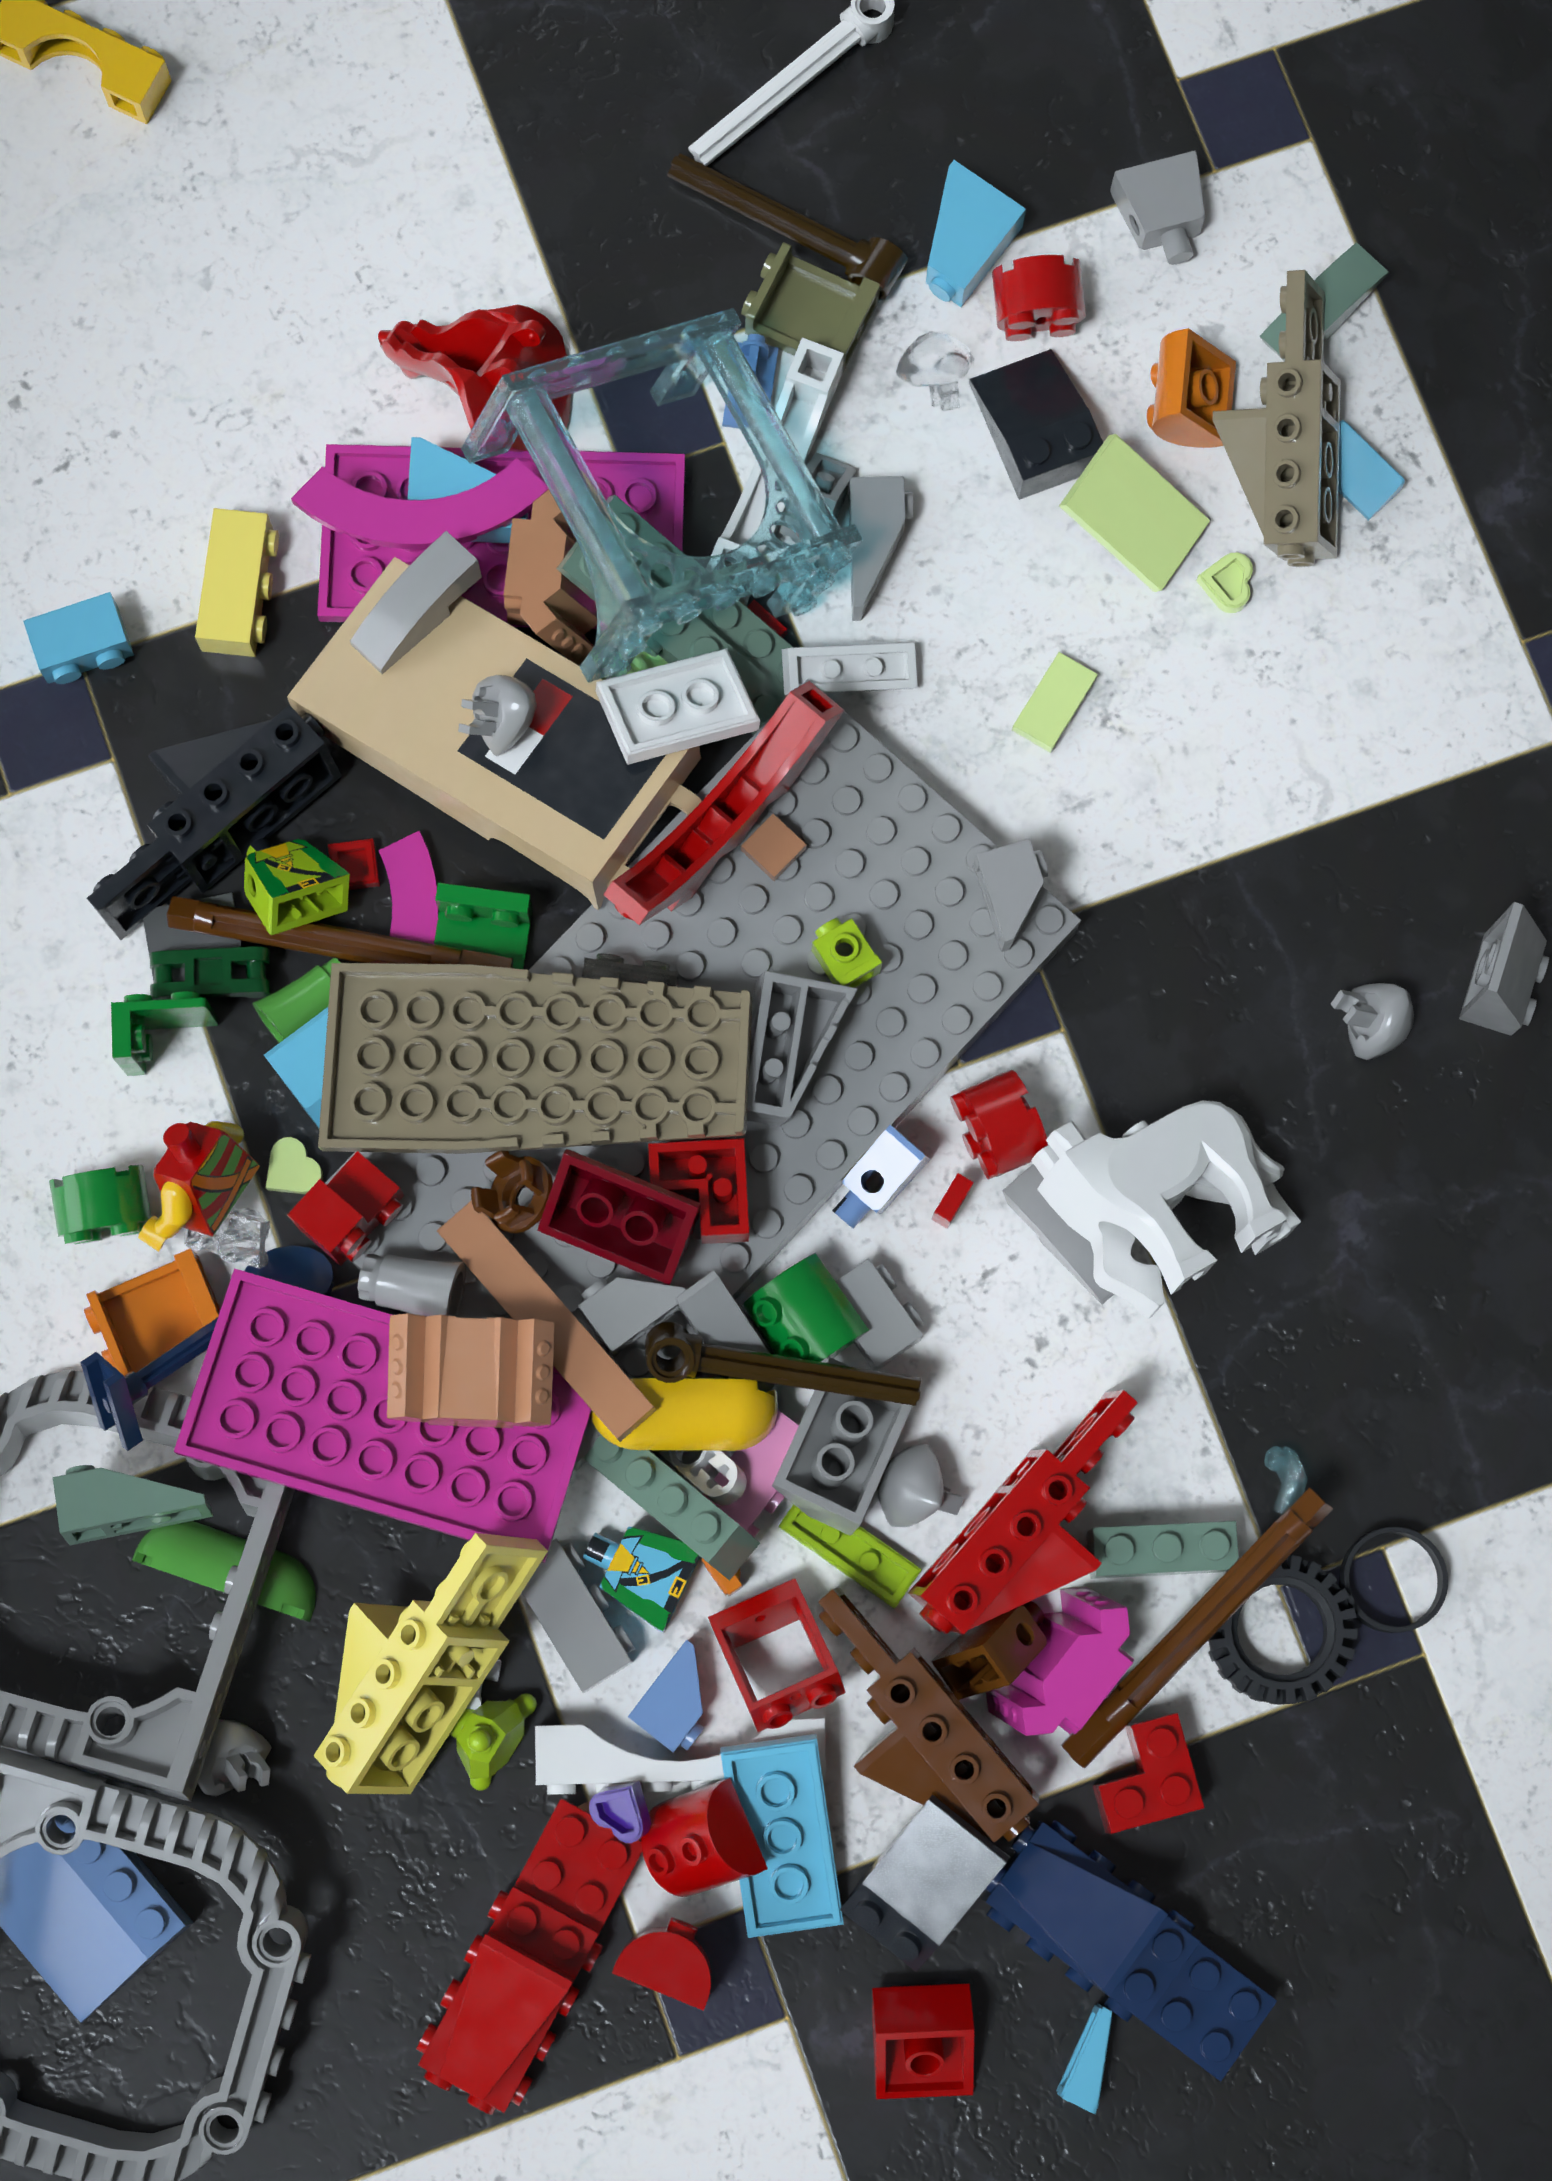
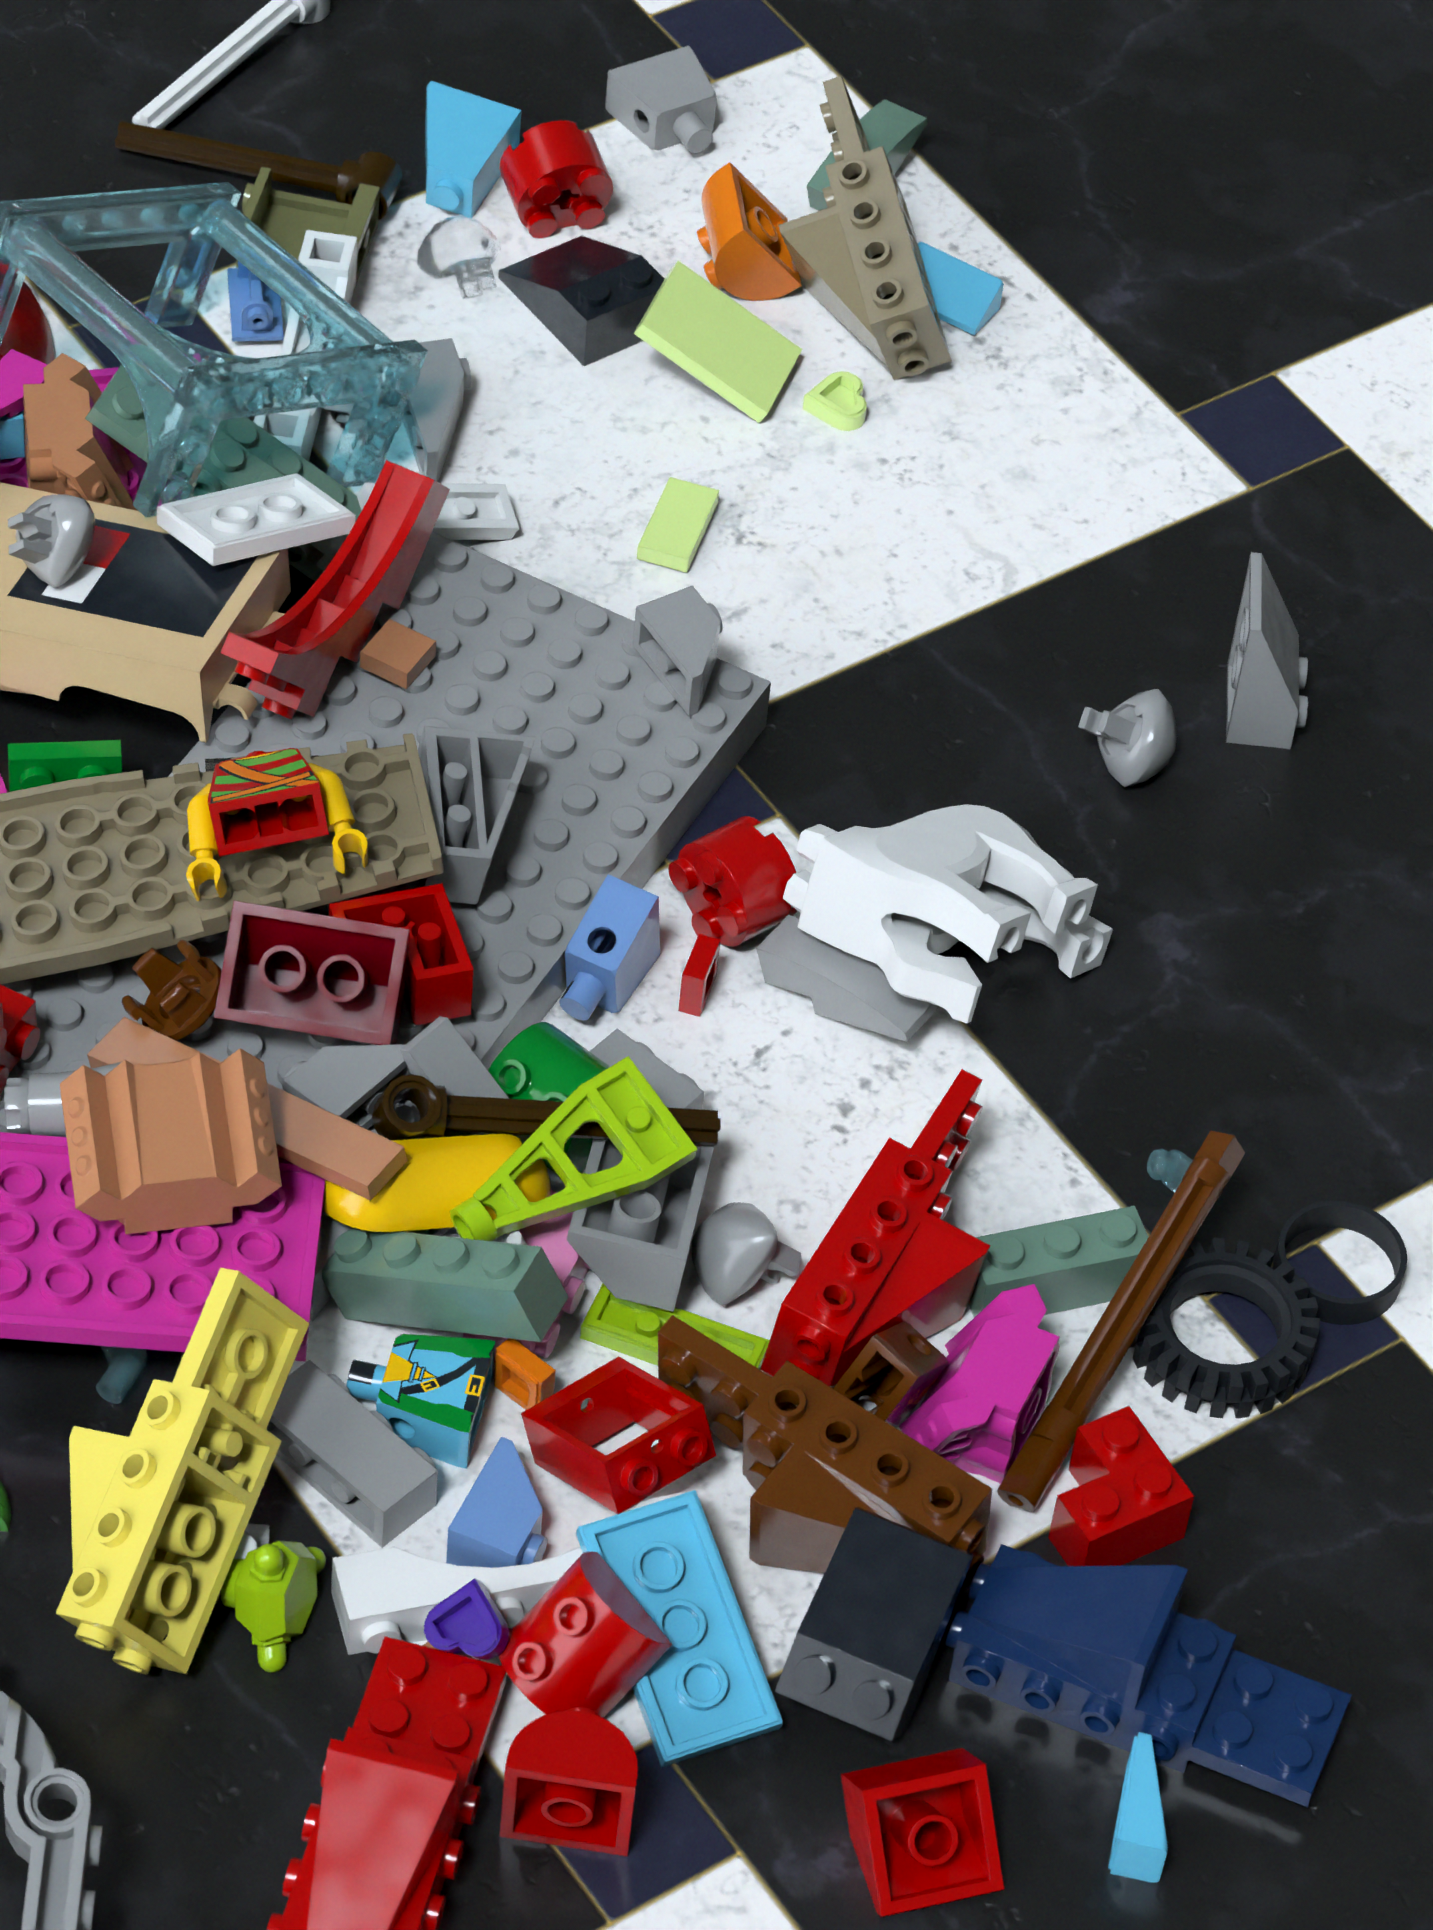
camera: 15 degrees left, 30 degrees down
lime brick [811,918,882,988] -> none
none -> torso [186,748,368,901]
none -> lime plate [450,1056,698,1241]

